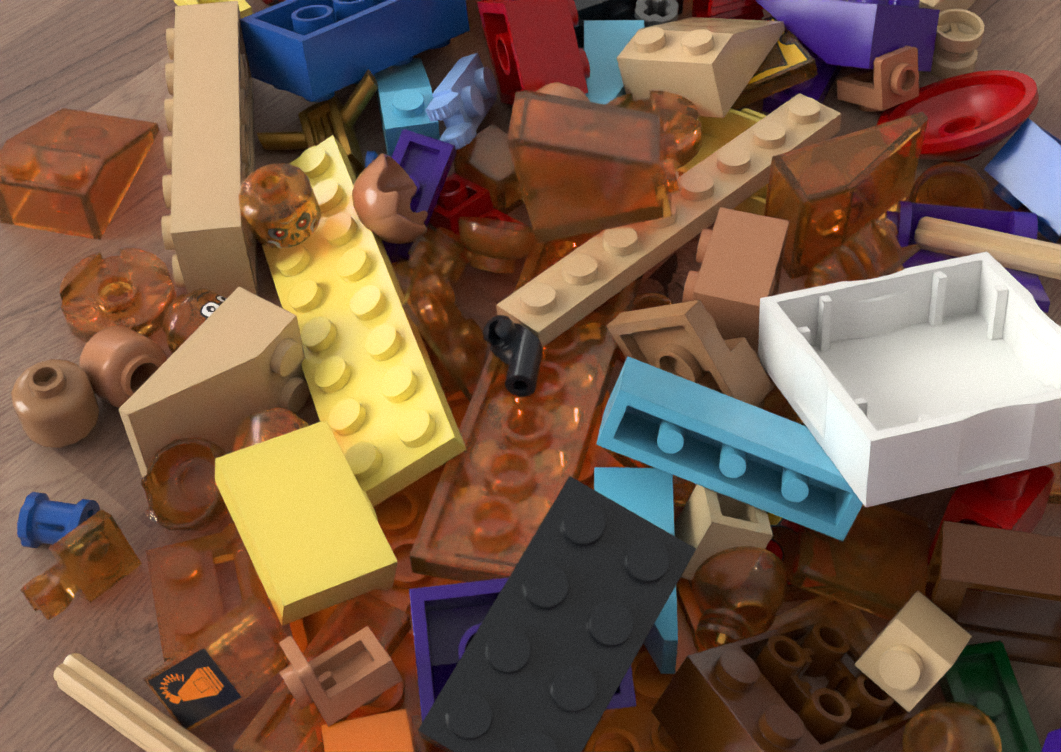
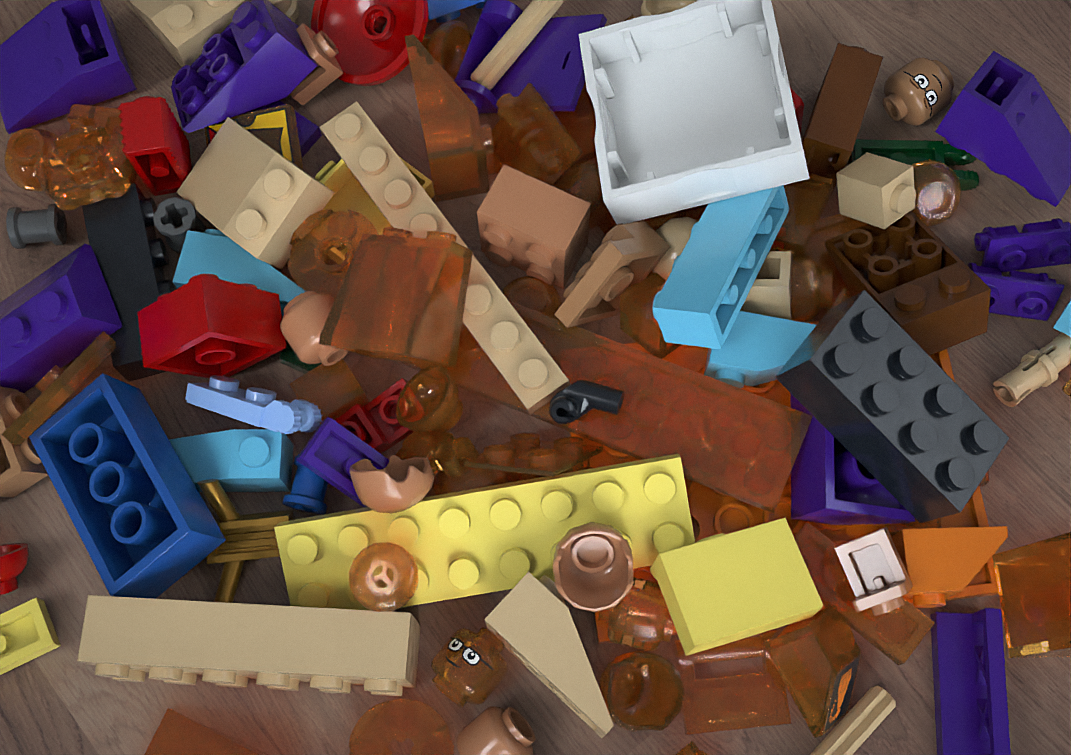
camera: 80 degrees left, 20 degrees up
none -> nougat hair [553,522,634,612]

